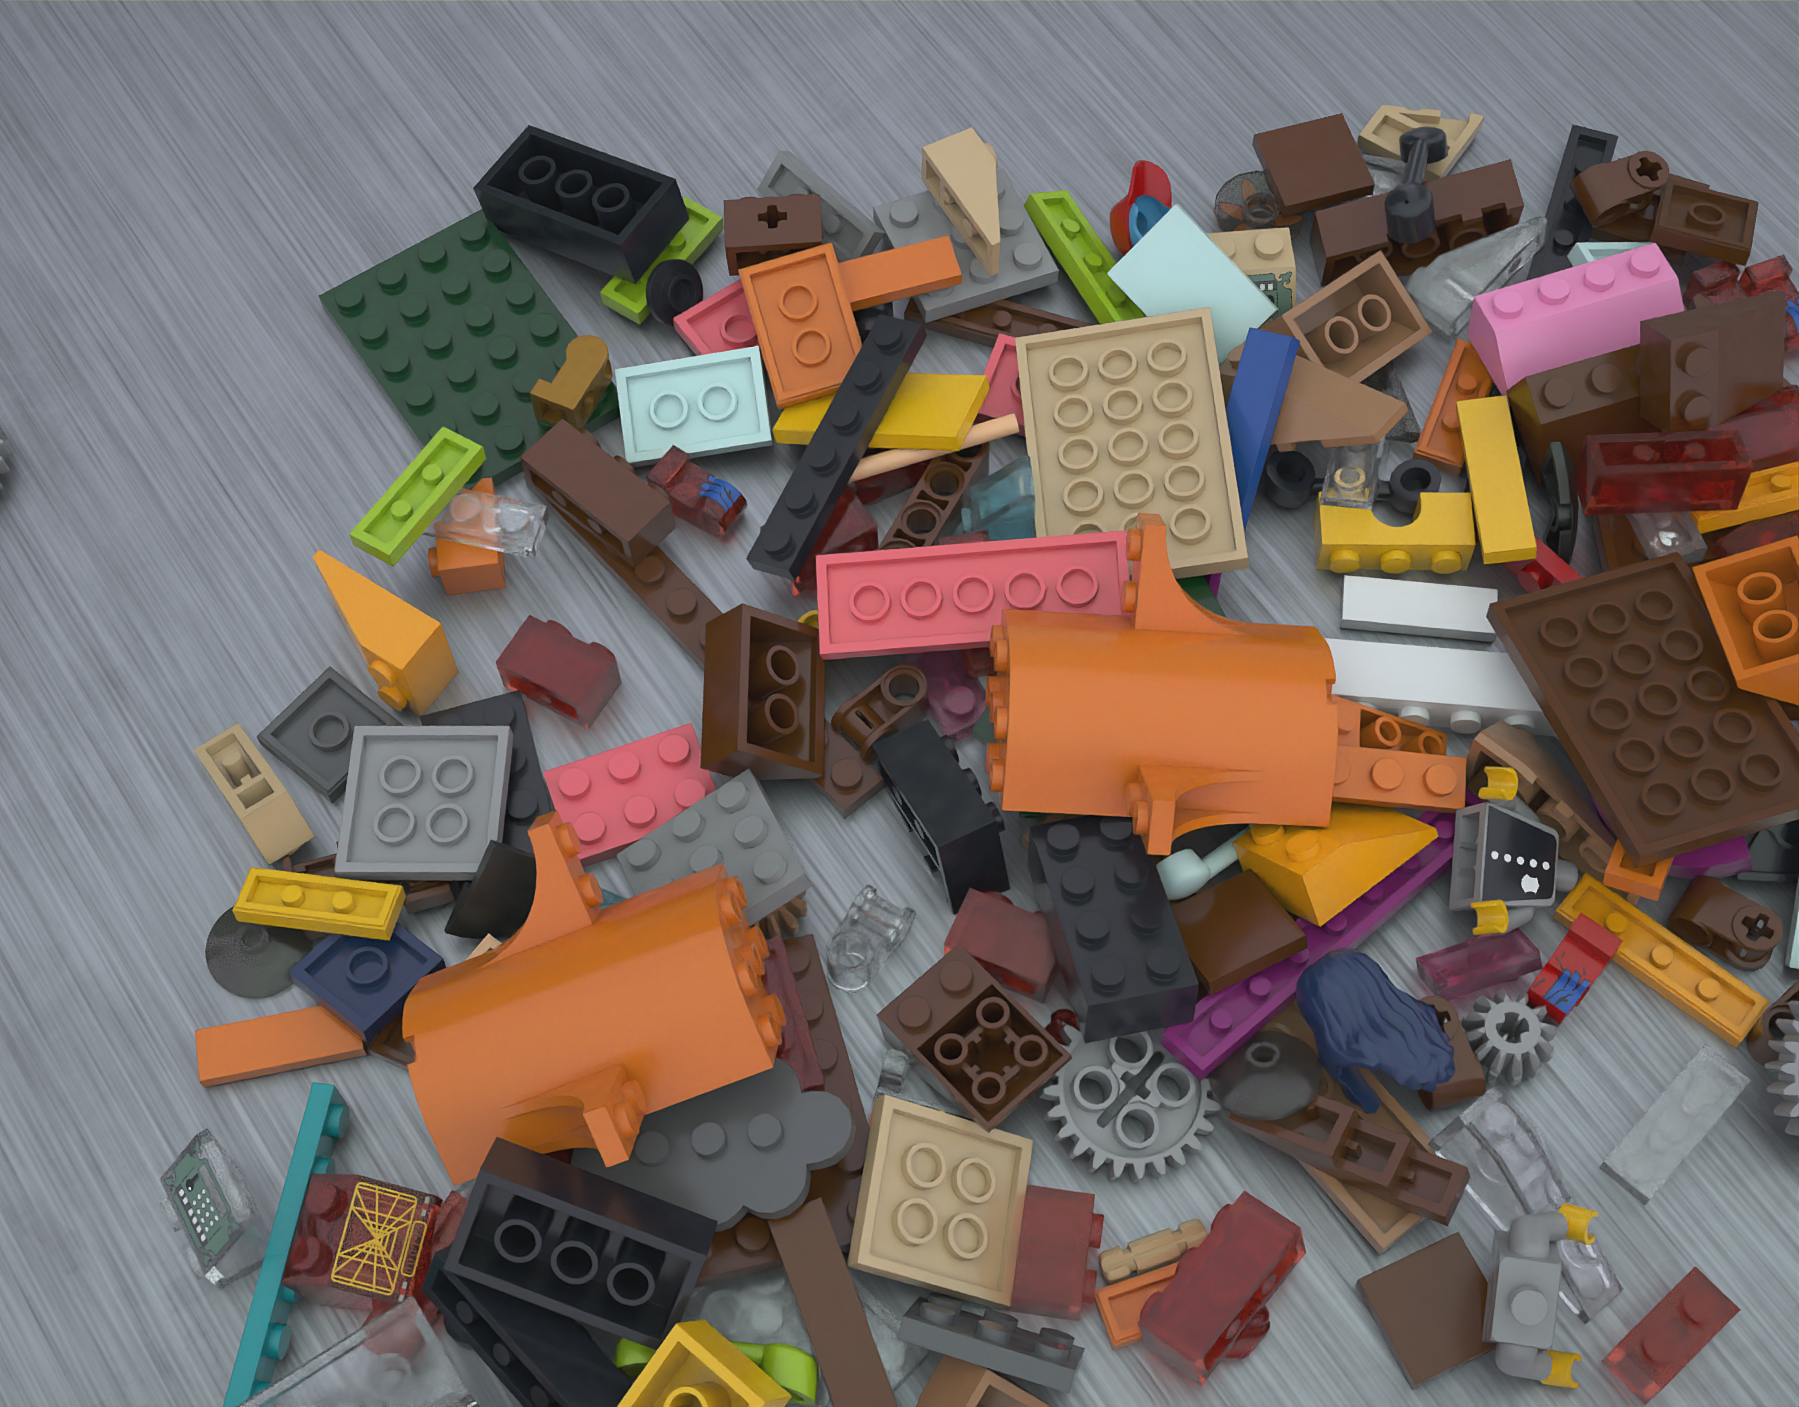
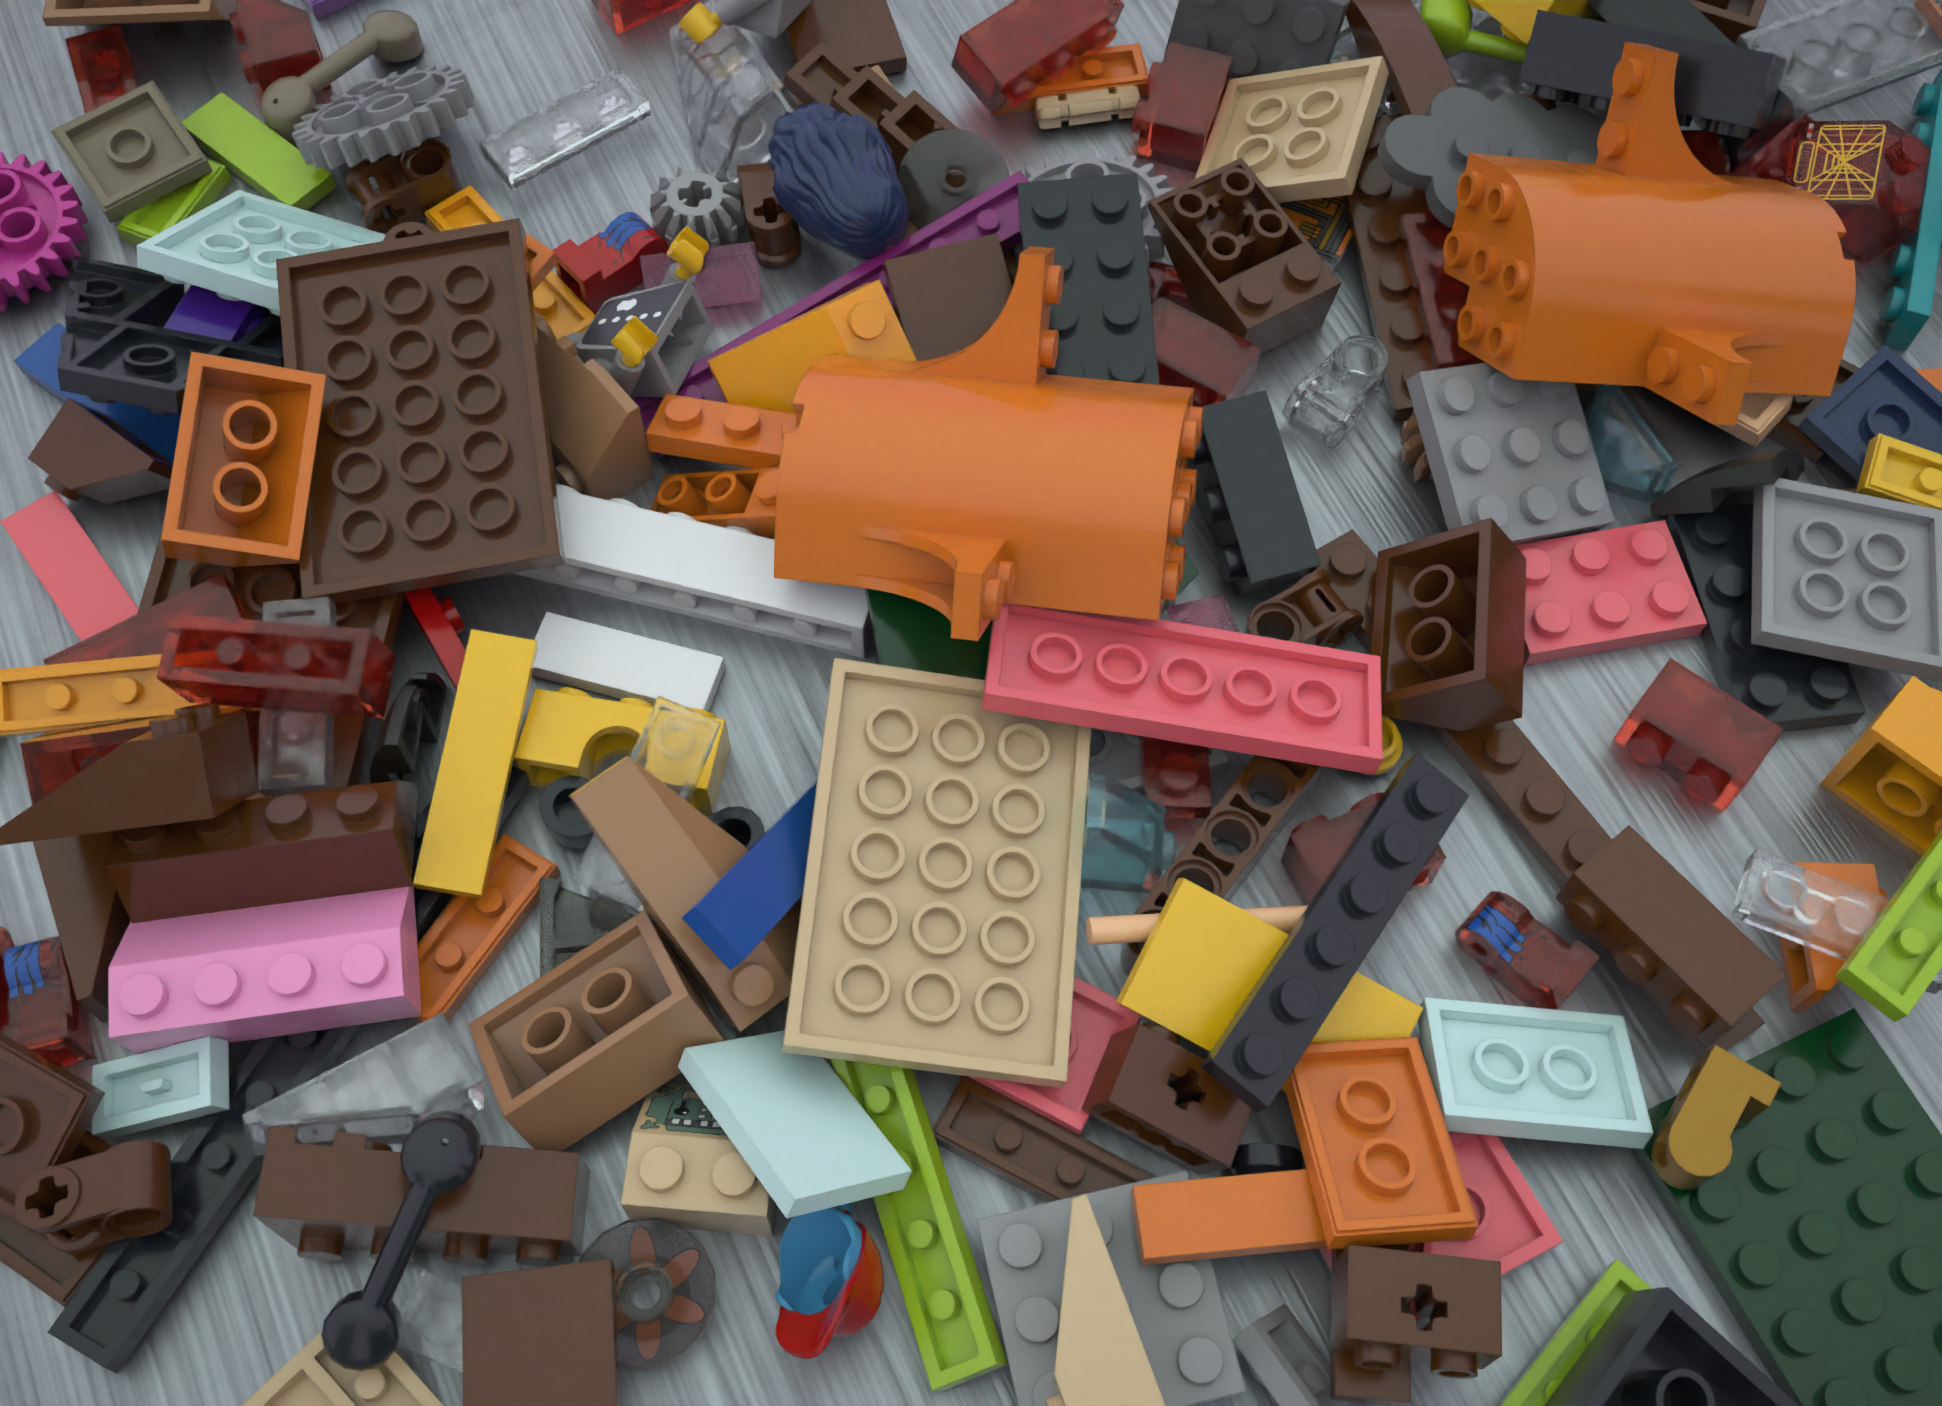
camera: 175 degrees left, 0 degrees up
black piece [646,259,703,326] -> none
none -> reddish brown brick [1081,1023,1252,1174]

